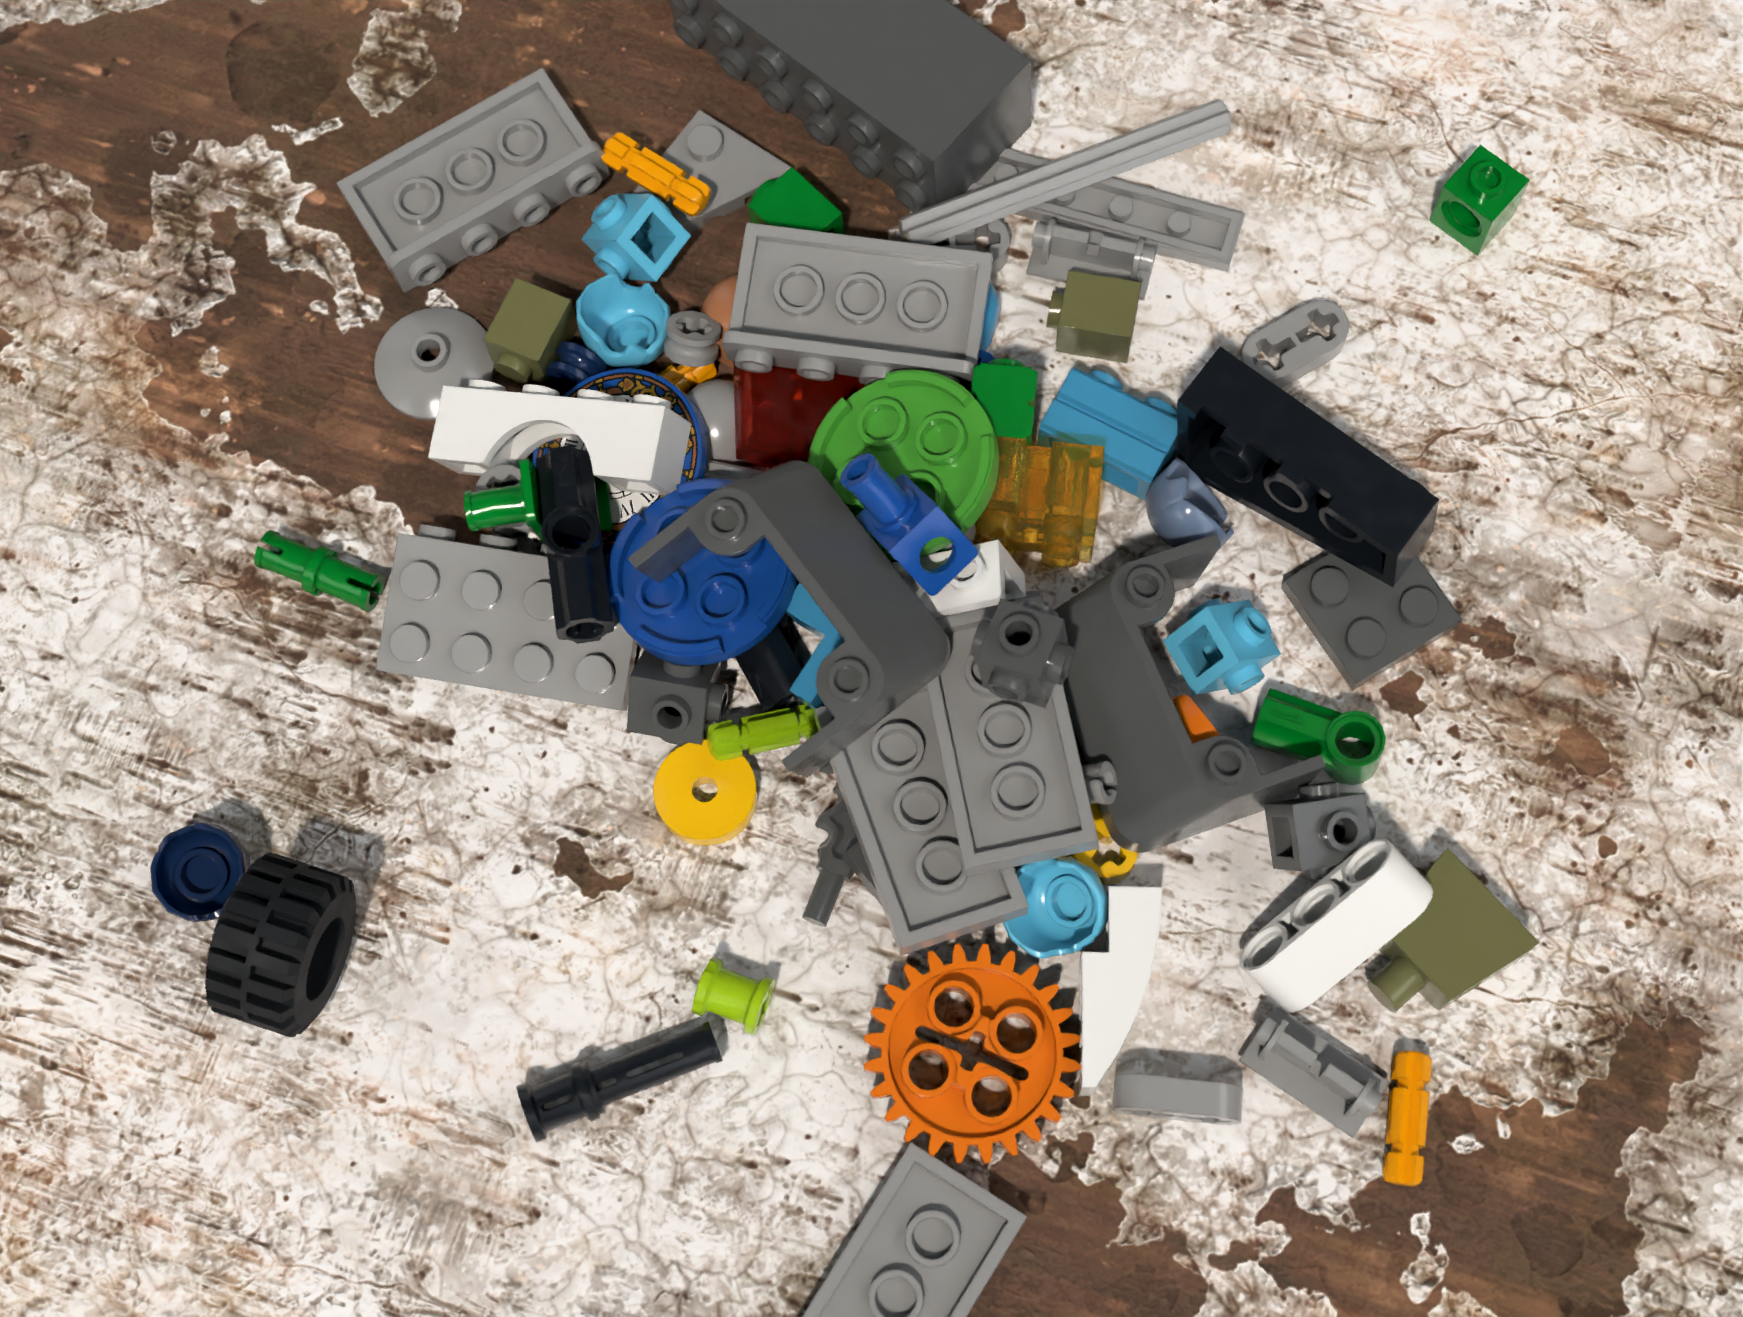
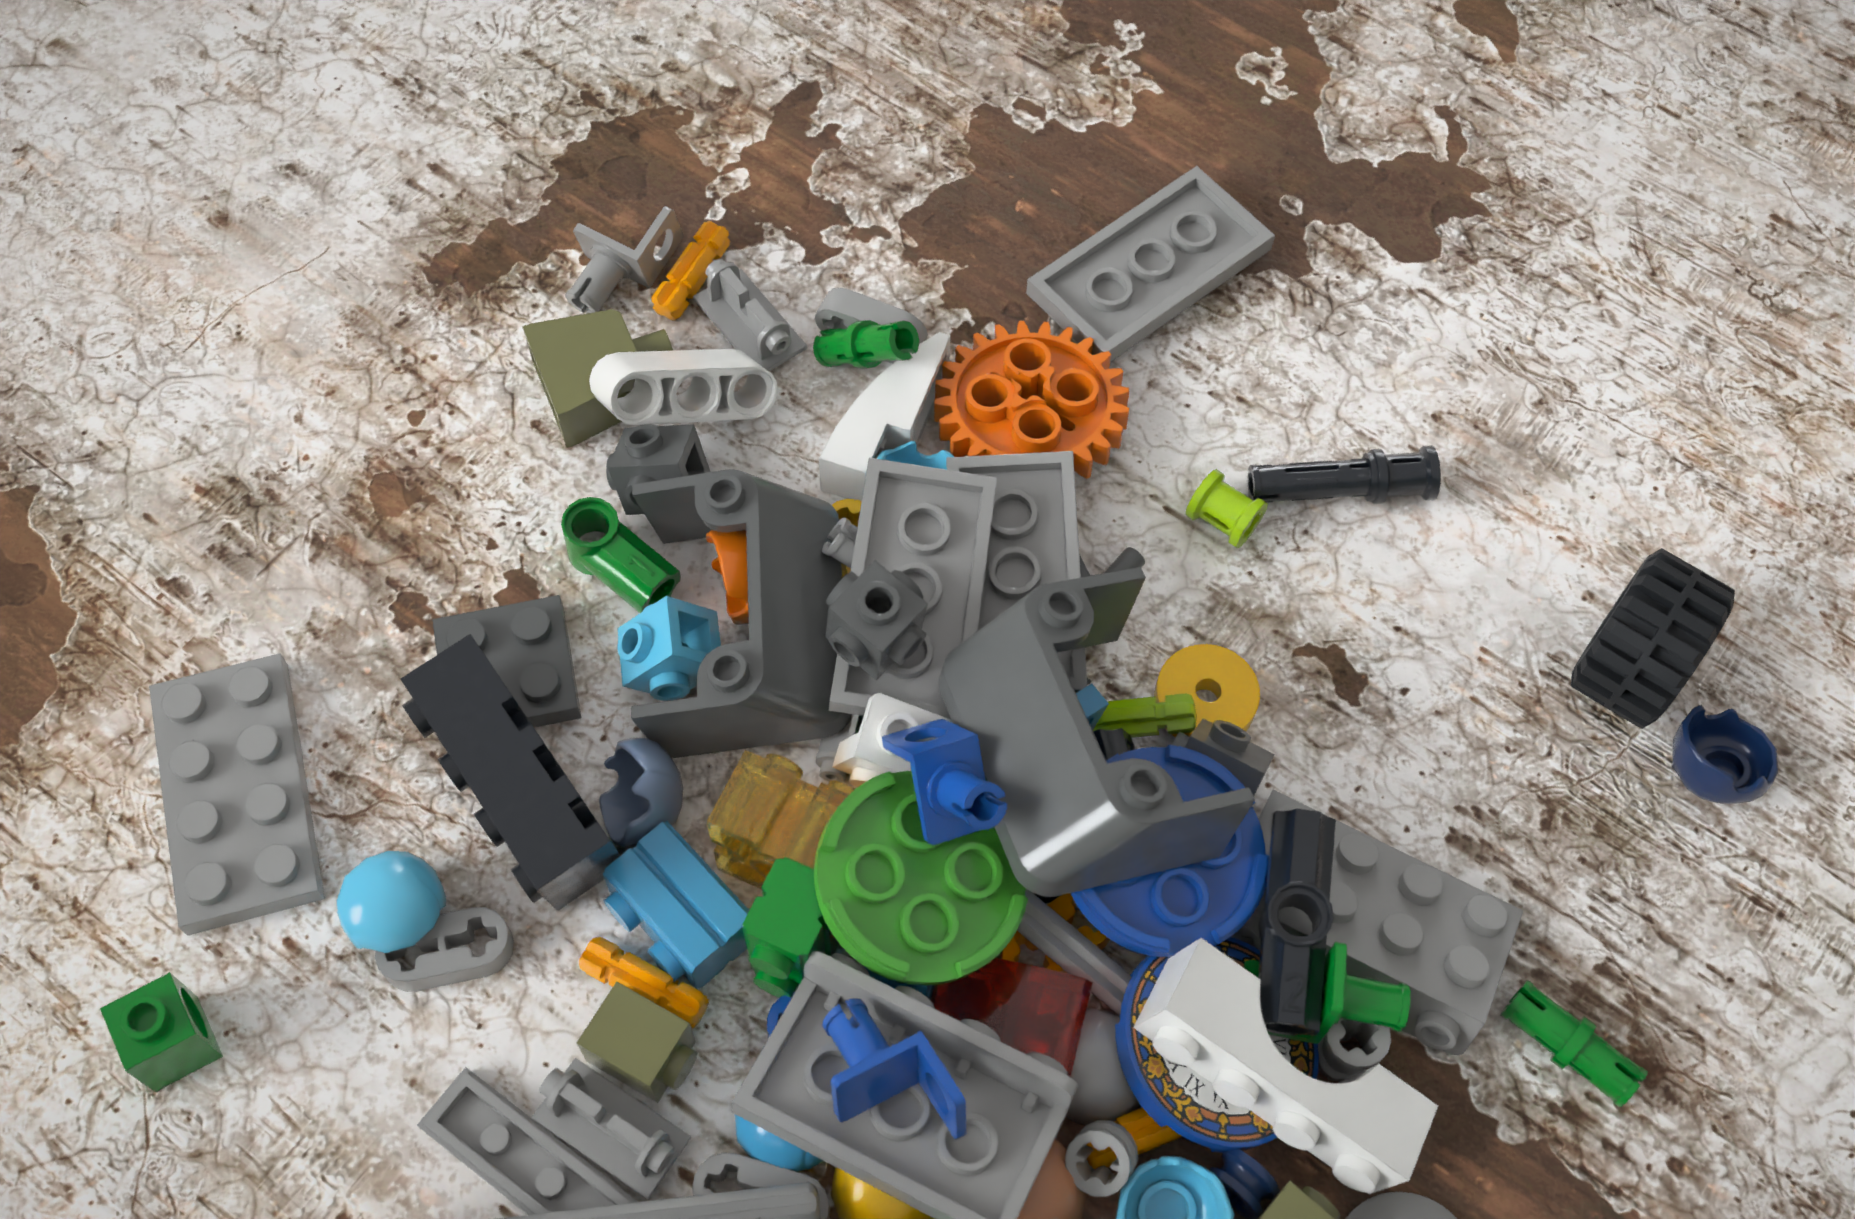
camera: 170 degrees left, 10 degrees down
none -> light grey plate [149,653,325,936]
none -> medium azure hair [337,851,447,953]
none -> light grey bracket [565,206,683,313]
none -> light orange axle [579,937,709,1029]
none -> green pin [813,320,919,369]
none -> blue bracket [822,998,967,1140]

